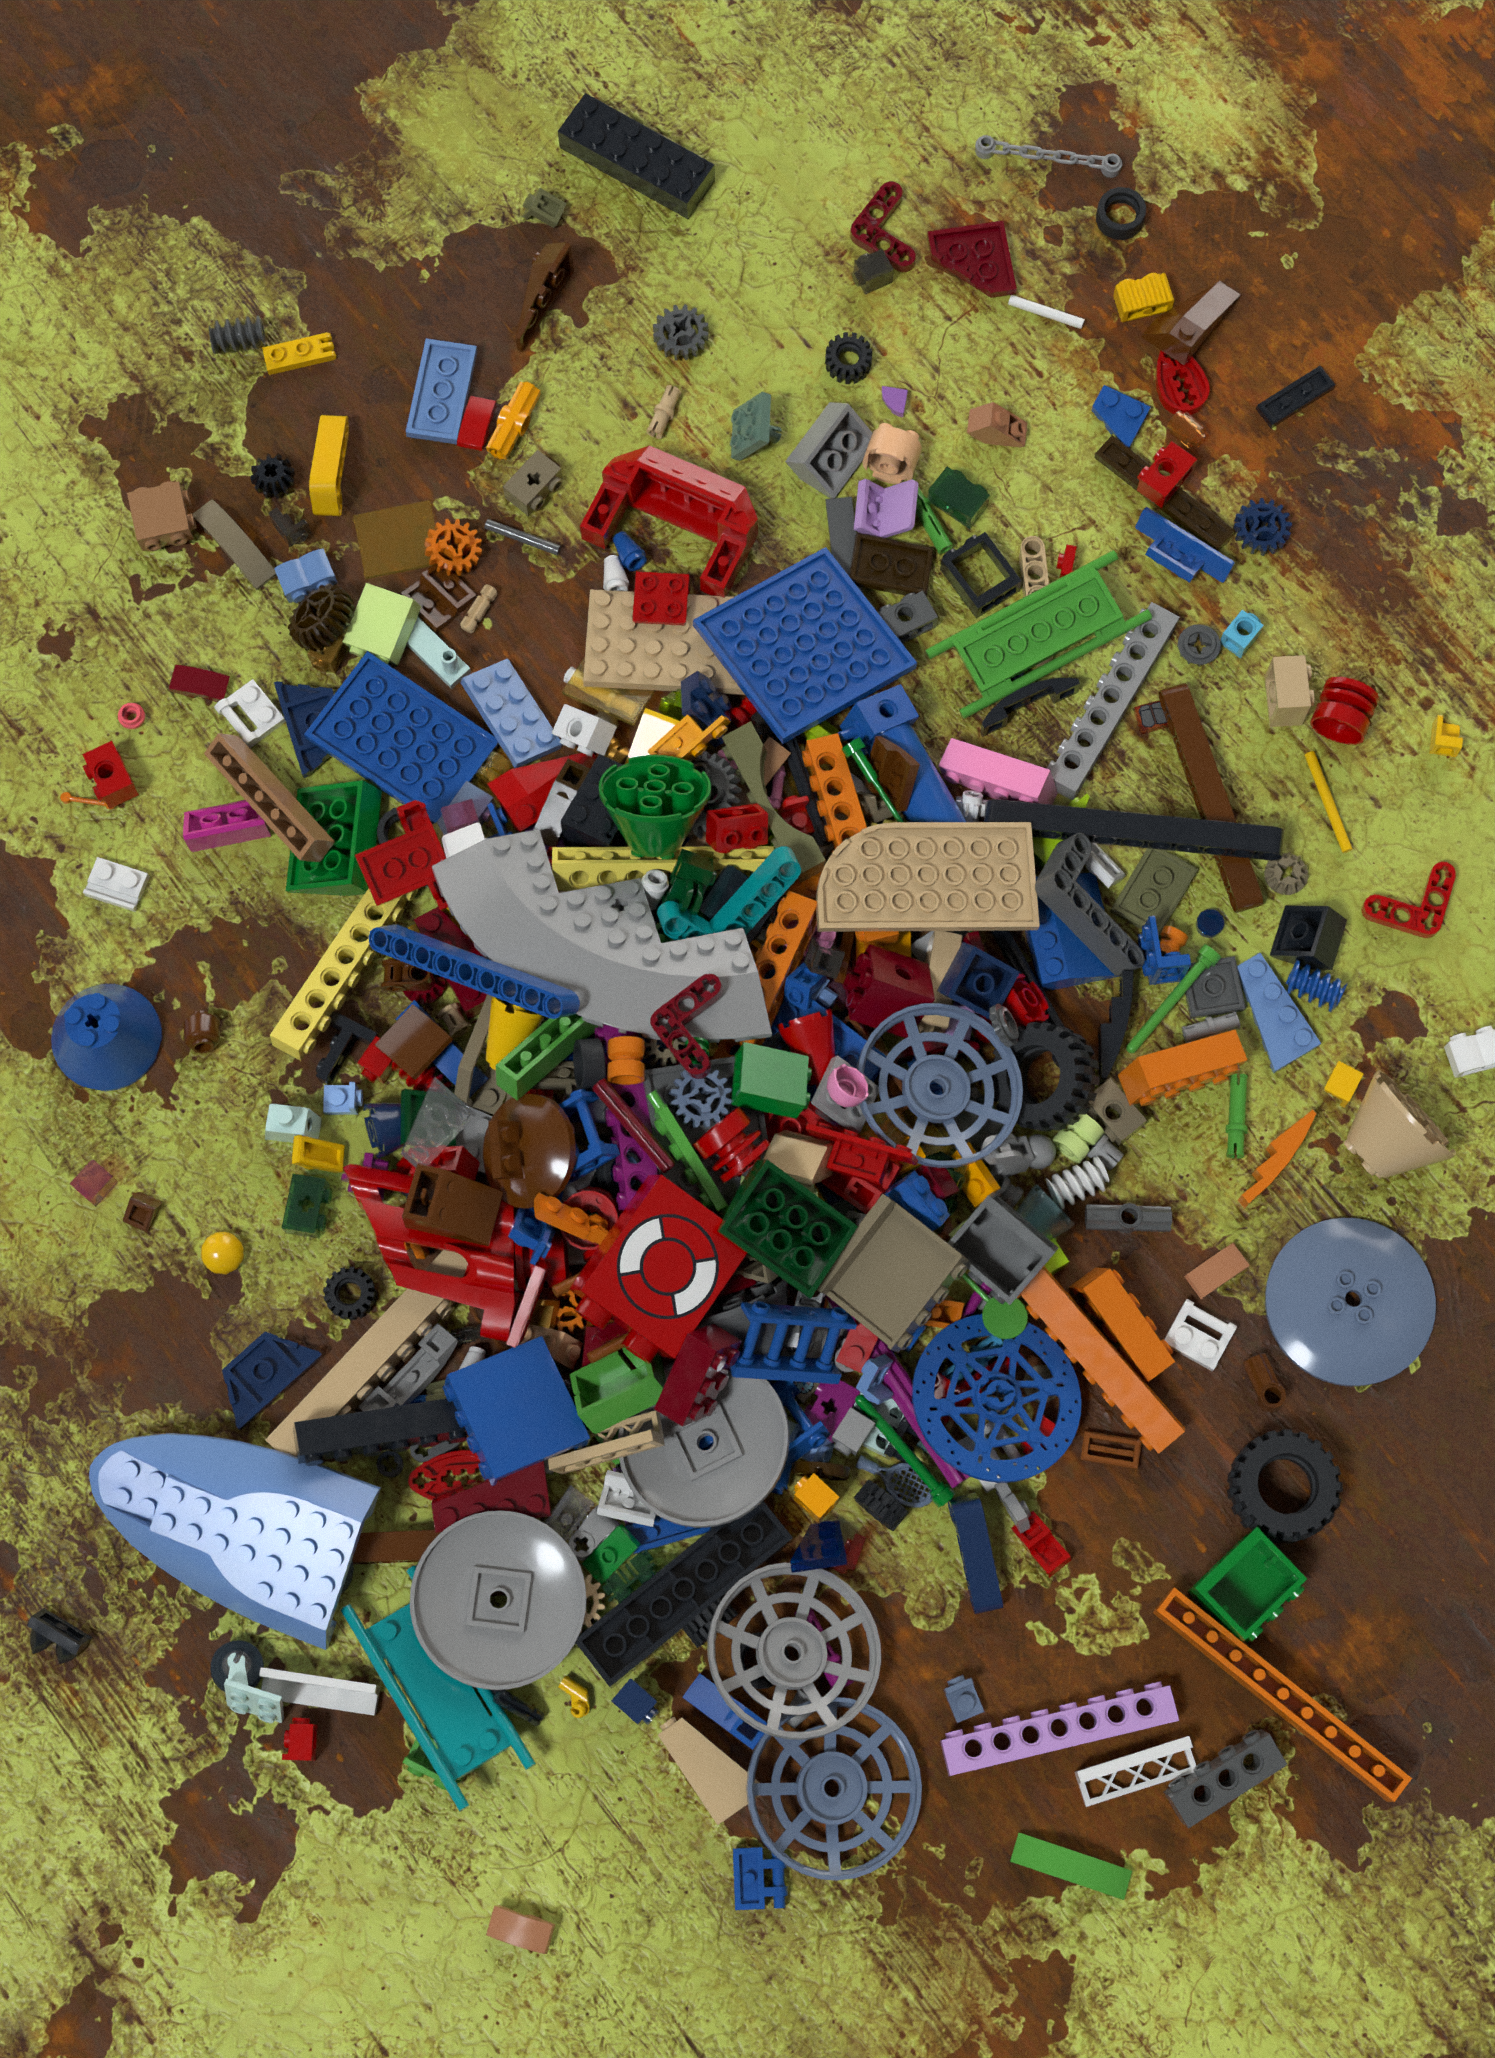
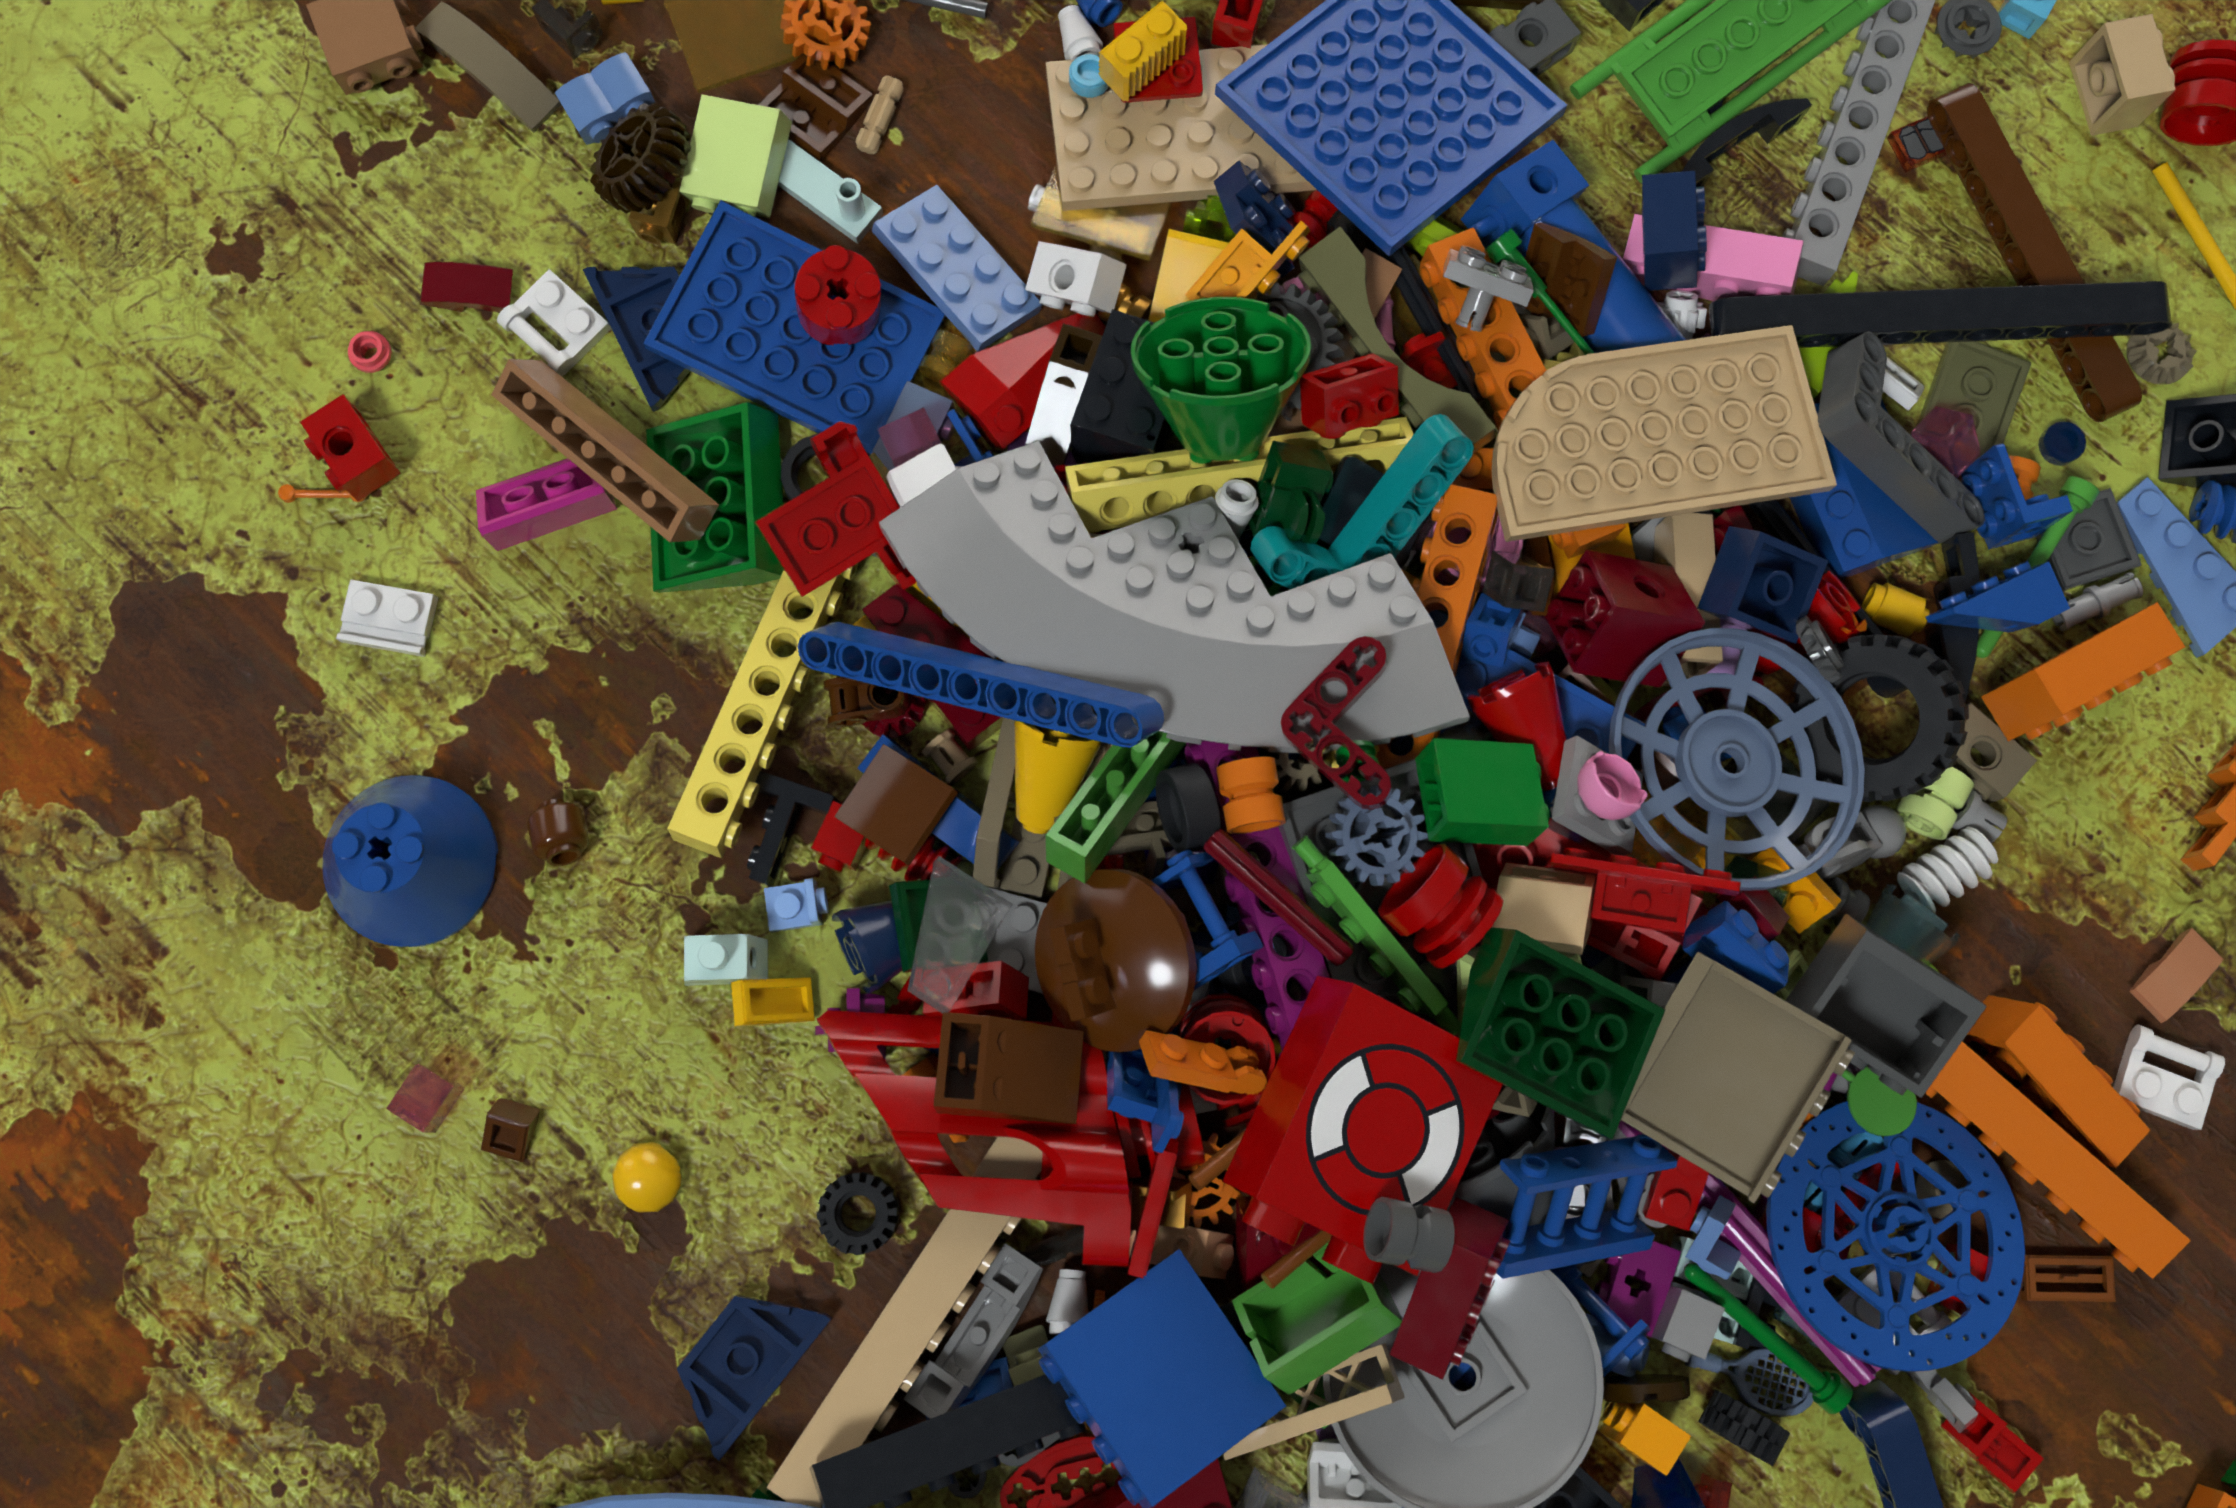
camera: 15 degrees left, 5 degrees up
clear green brick [282,1174,332,1239] -> none
dark grey piece [1085,1203,1172,1233] -> none
bright green pin [1225,1074,1248,1159] -> none
none -> red brick [794,245,881,346]
none -> medium azure tile [1069,54,1109,98]
none -> yellow brick [1098,1,1187,101]
none -> dark grey wheel [1363,1197,1455,1273]
none -> light grey plate [1443,245,1534,332]
none -> dark blue brick [1642,171,1707,291]
none -> yellow brick [1861,583,1930,637]
none -> clear pink panel [1911,406,1980,478]
none -> blue slope [1926,561,2070,633]

